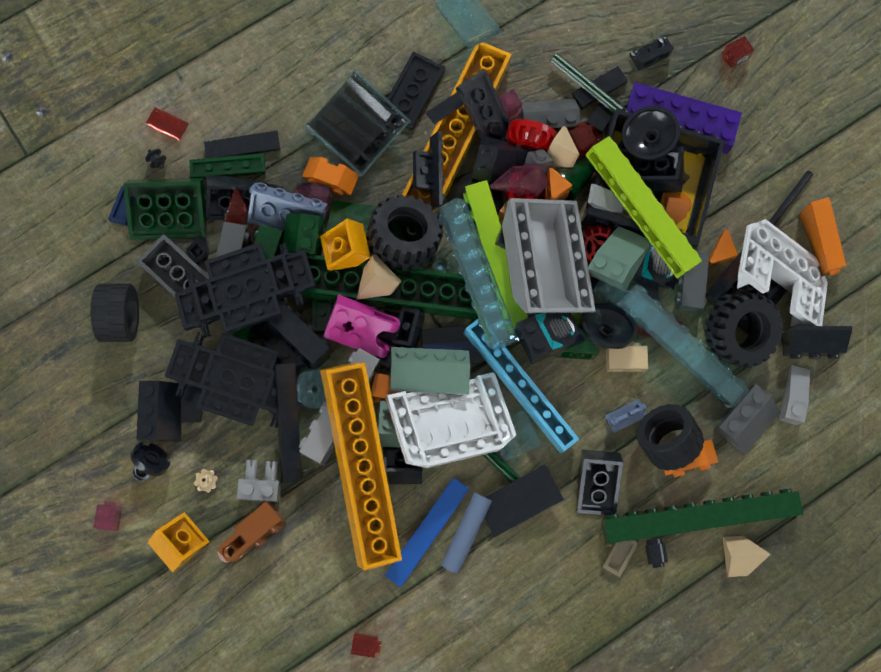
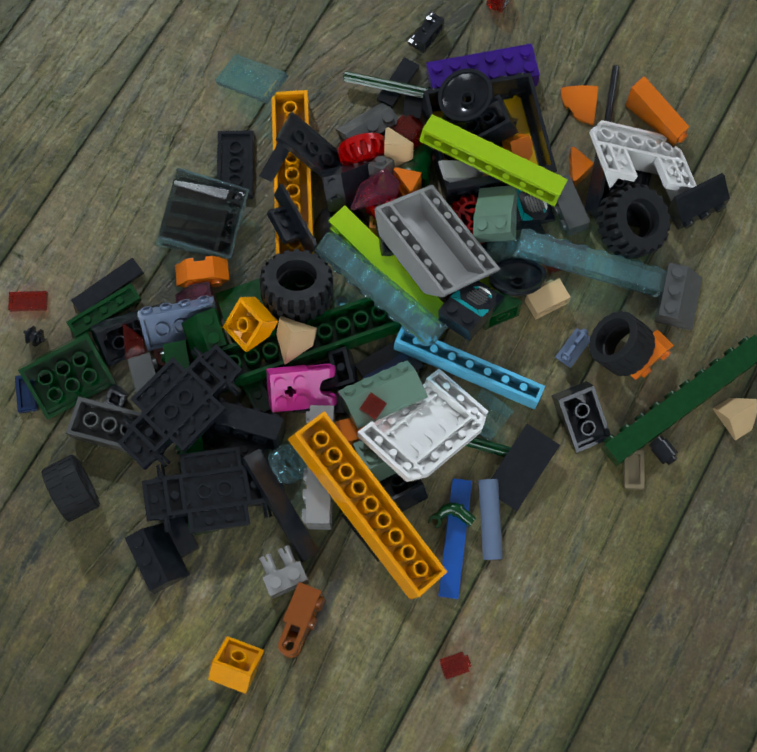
camera: 20 degrees left, 5 degrees down
clear pink brick [93,501,122,531] -> none
black tile [130,442,170,481] -> none
tan plant [194,469,218,493] -> none
clear pink brick [499,89,523,119] -> none
light grey slope [778,365,810,425] -> none
none -> clear red tile [359,393,387,420]
none -> dark green piece [428,503,476,529]
none -> orange brick [561,85,598,125]

